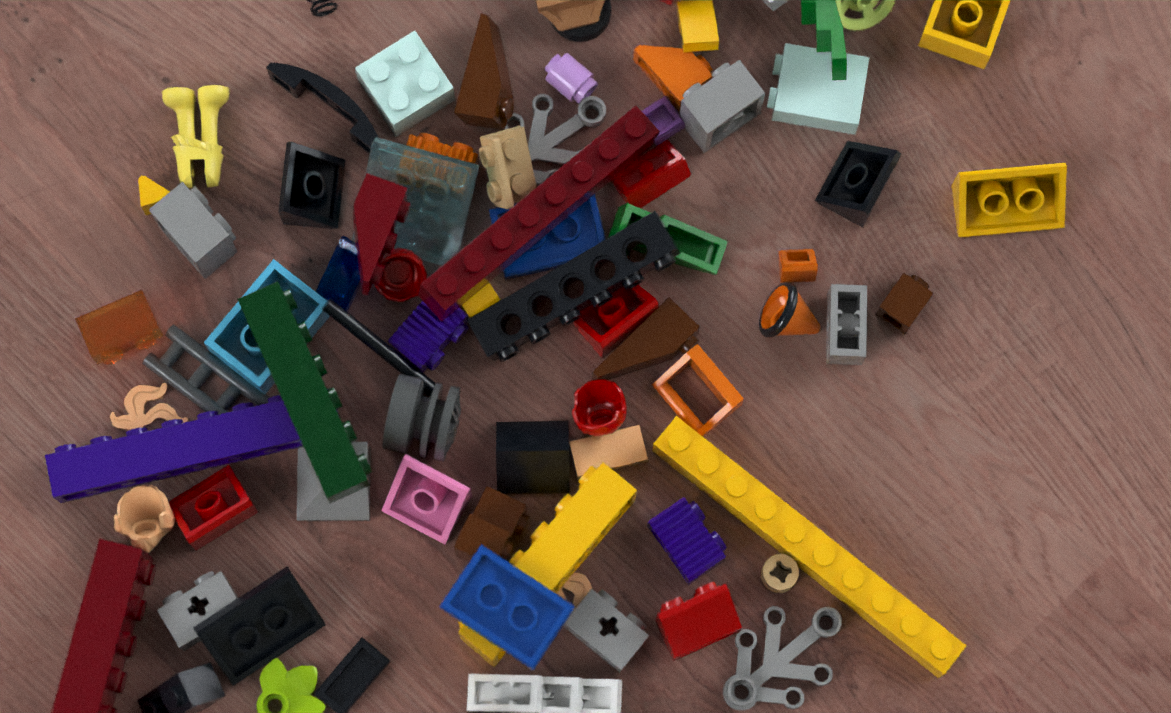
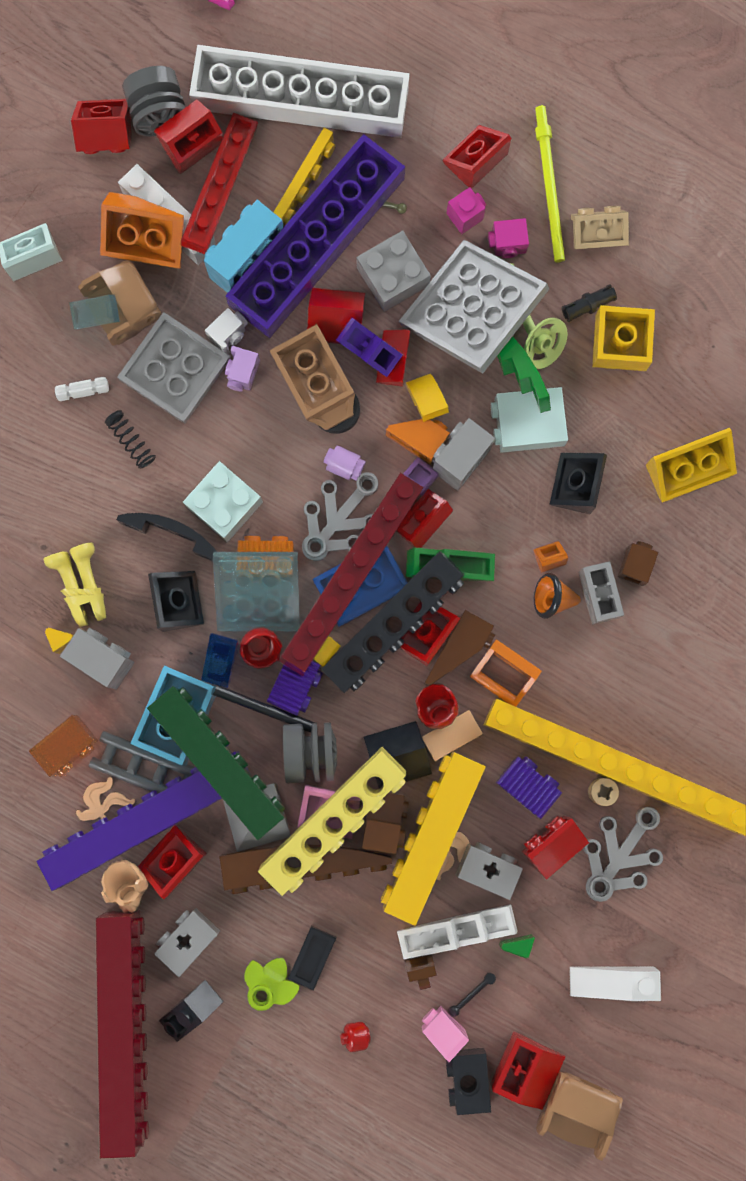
camera: 15 degrees left, 5 degrees up
black tile [193,566,326,686] -> none
dark red slope [353,173,411,296] -> none
blue tile [439,544,575,670] -> none
reddish brown slope [454,14,514,130] -> none
tan bracket [479,126,537,209] -> none
none -> reddish brown slope [219,844,392,894]
none -> light yellow brick [258,747,406,896]

